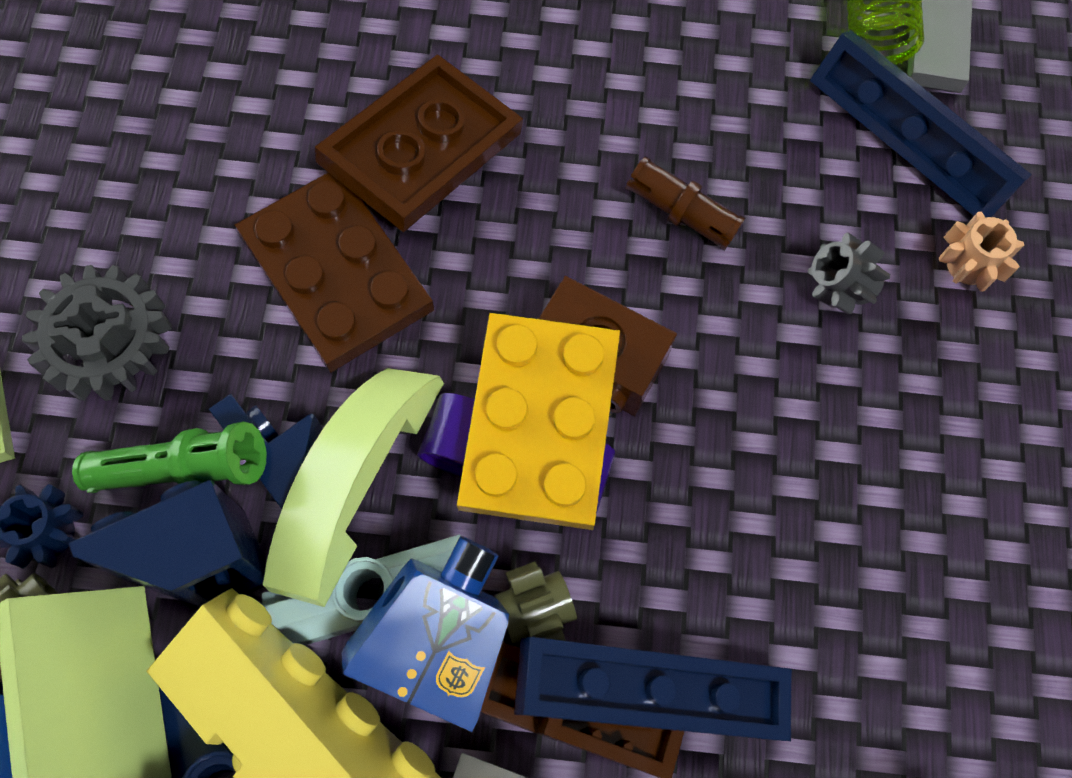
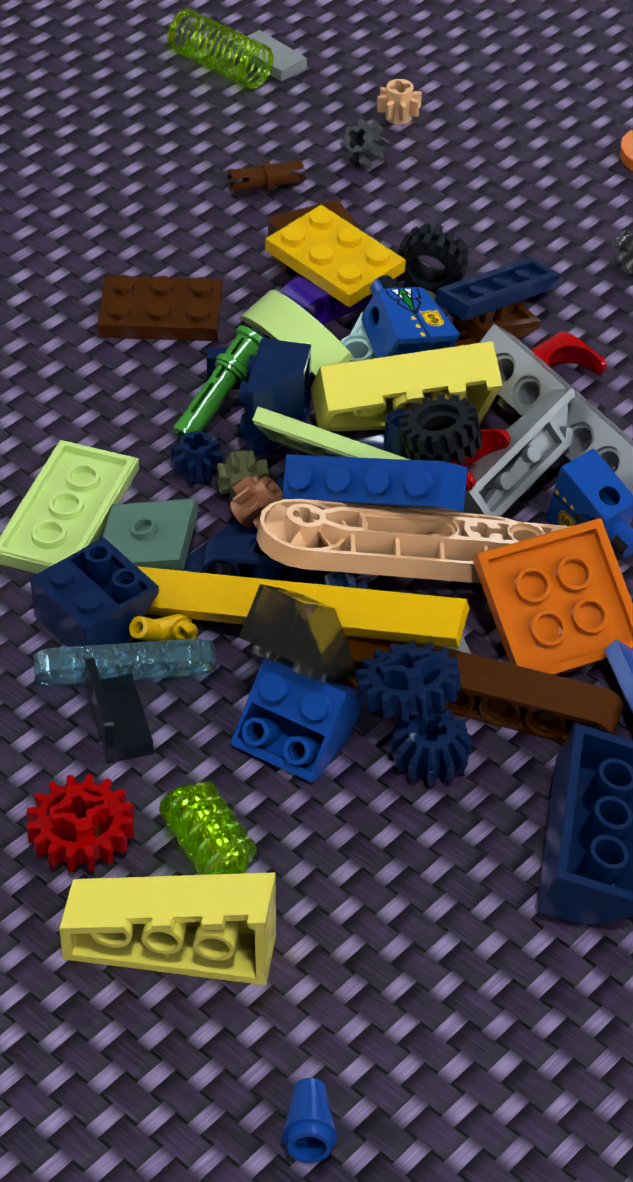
camera: 50 degrees left, 25 degrees down
dark grey gear [22,265,172,401] -> none
reddish brown plate [315,54,523,233] -> none
dark blue plate [809,30,1032,218] -> none
none -> black tyre [396,224,469,294]

